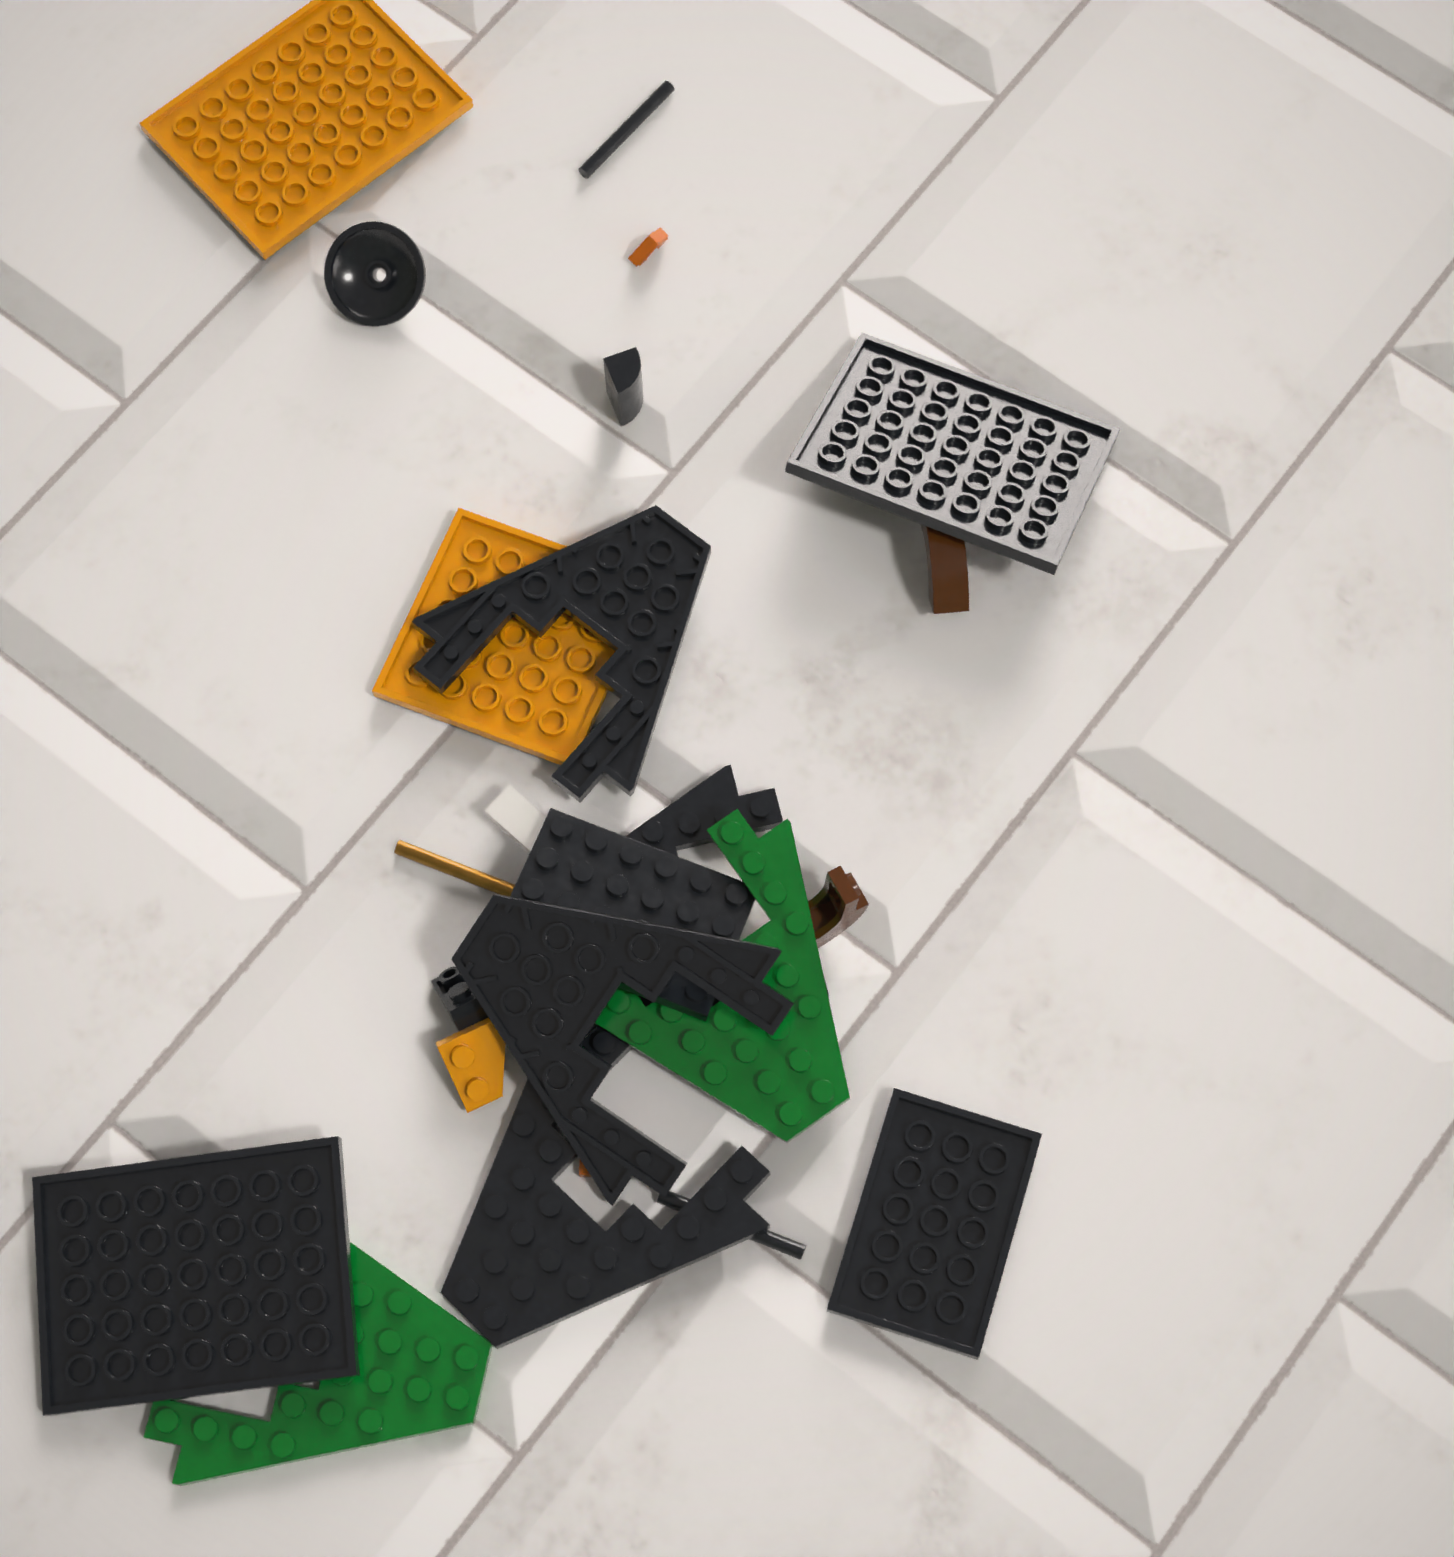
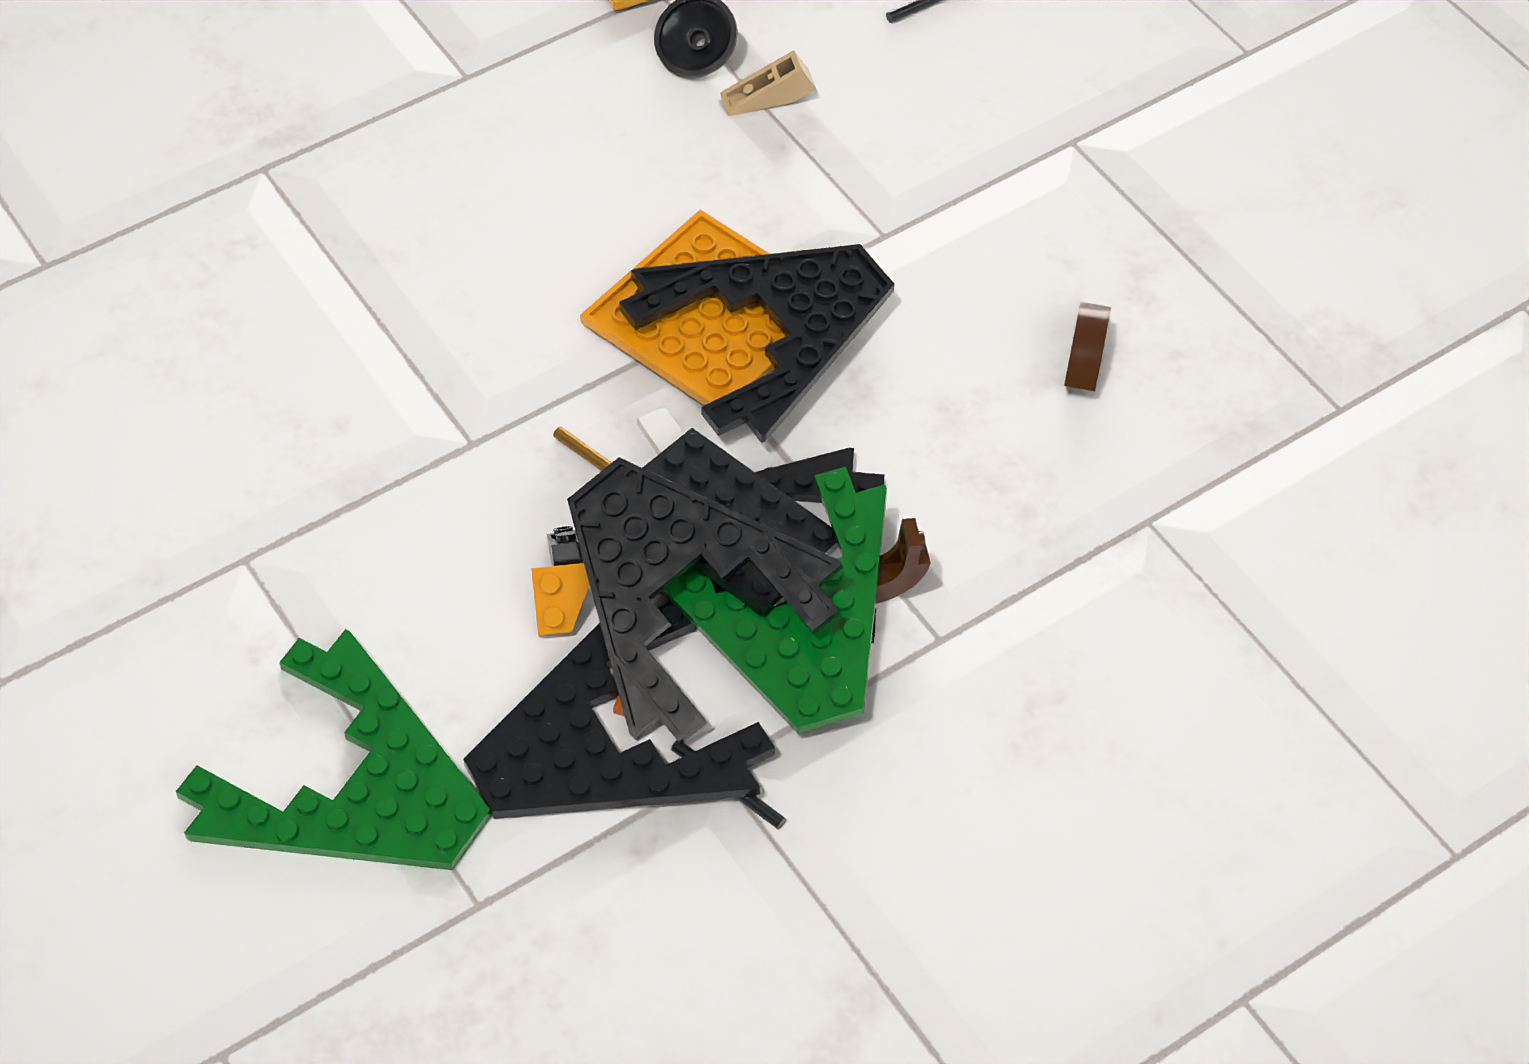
camera: 15 degrees right, 15 degrees down
black plate [32,1136,360,1416] -> none
black brick [603,347,643,426] -> none
orange tile [628,227,669,267] -> none
plate [785,332,1120,575] -> none
black plate [827,1088,1042,1360] -> none
none -> tan slope [720,50,816,116]

